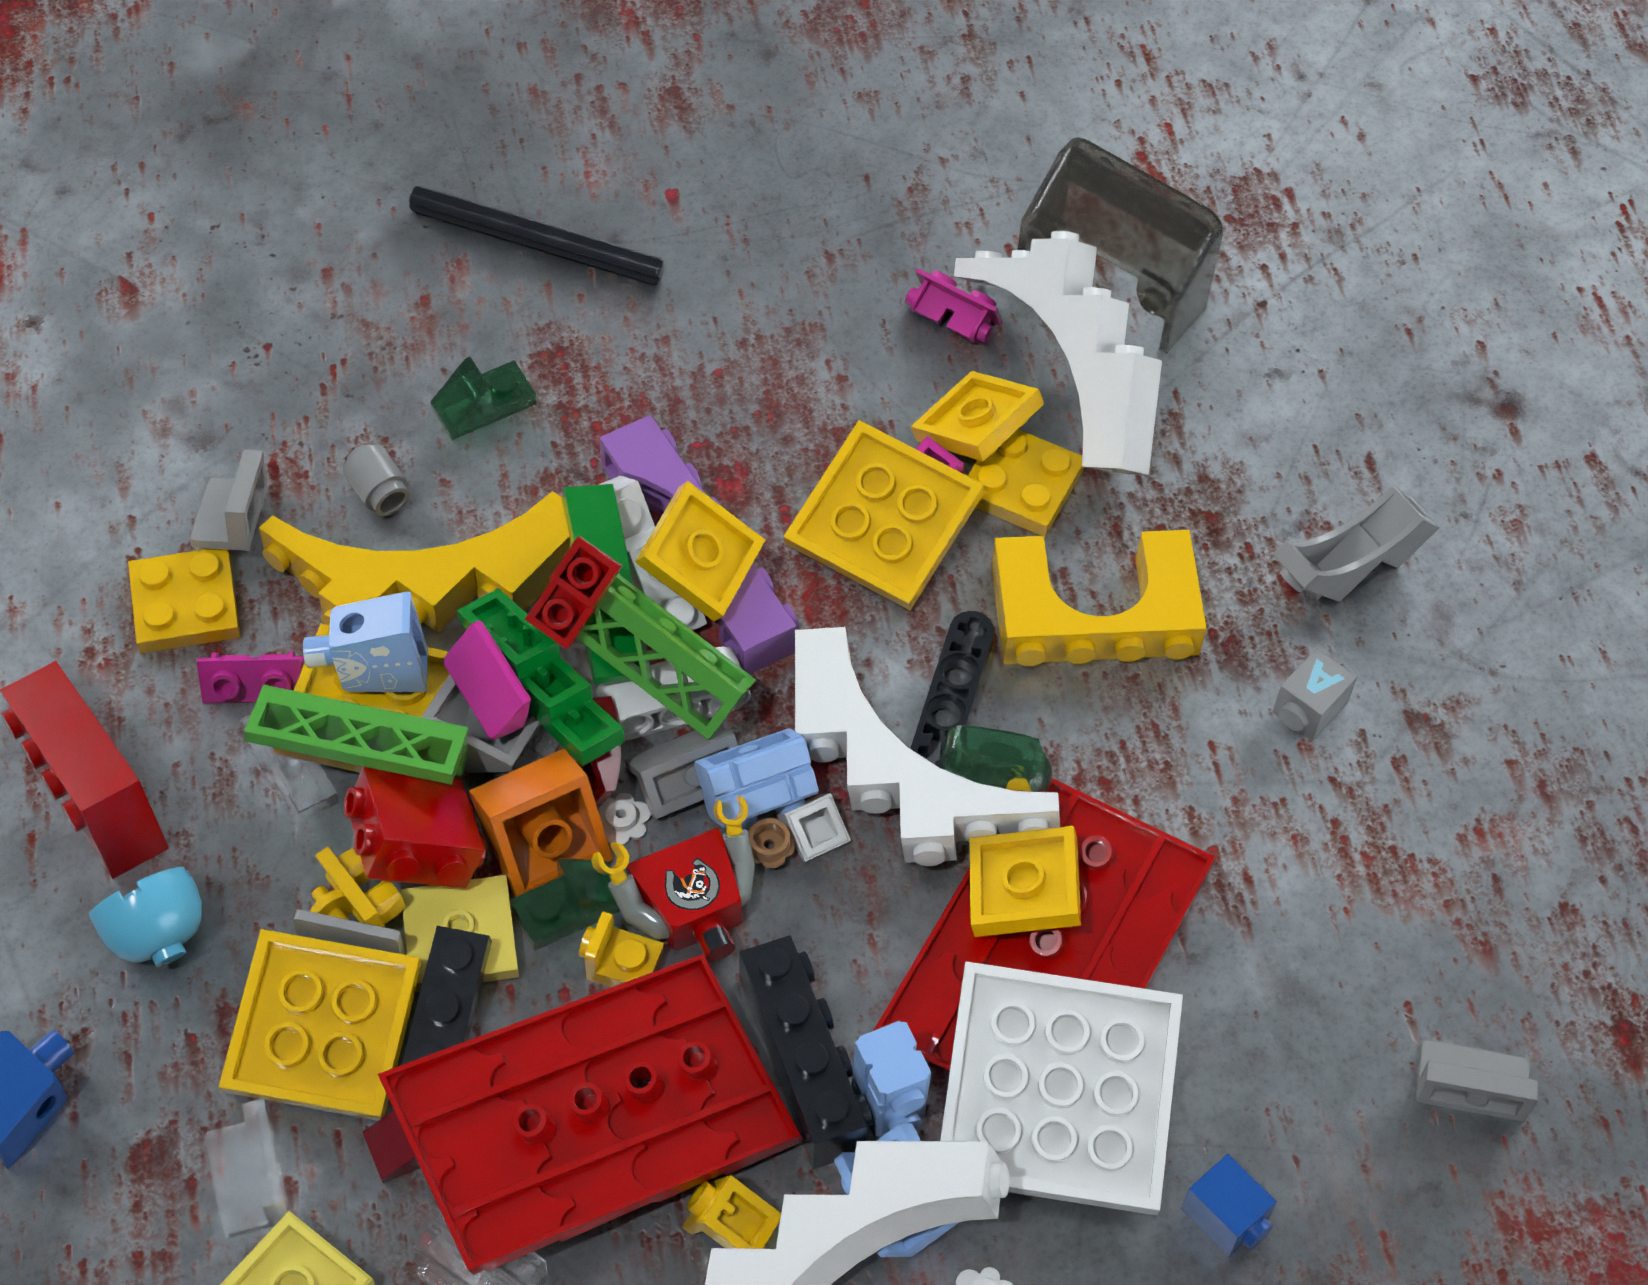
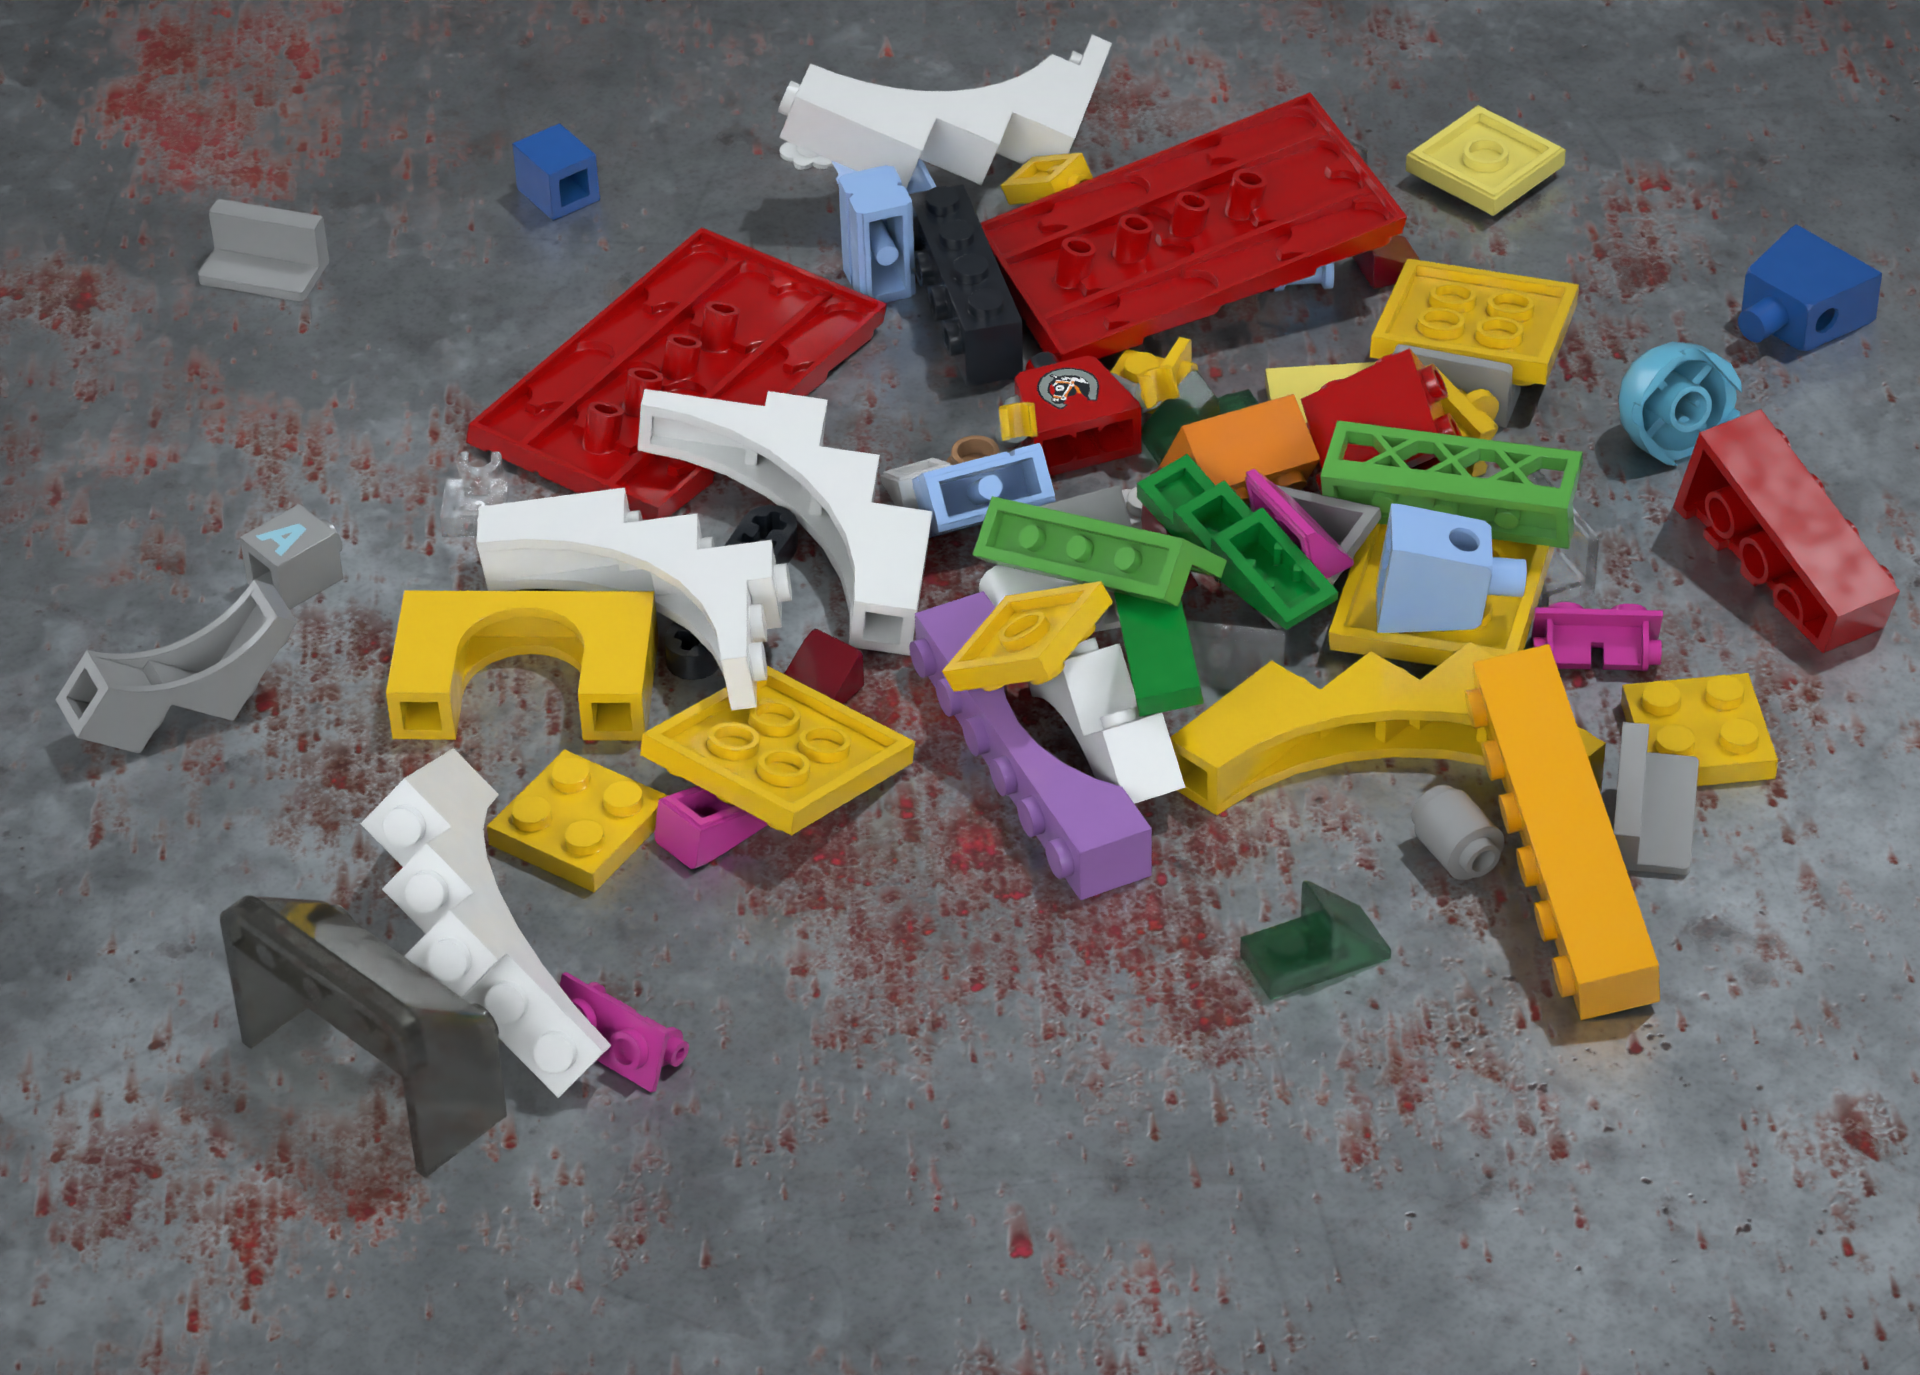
camera: 170 degrees left, 15 degrees down
clear panel [204,1098,290,1238] -> none
black plate [401,926,492,1065] -> none
black axle [409,185,664,284] -> none
red slope [525,536,622,649] -> none
yellow plate [910,371,1044,461] -> none
white plate [940,961,1183,1216] -> none
clear green piece [942,725,1053,792] -> none
yellow plate [969,826,1081,937] -> none
none -> clear plate [440,452,509,538]
none -> white arch [476,488,792,711]
none -> dark red slope [784,629,864,704]
none -> light orange brick [1465,644,1660,1021]

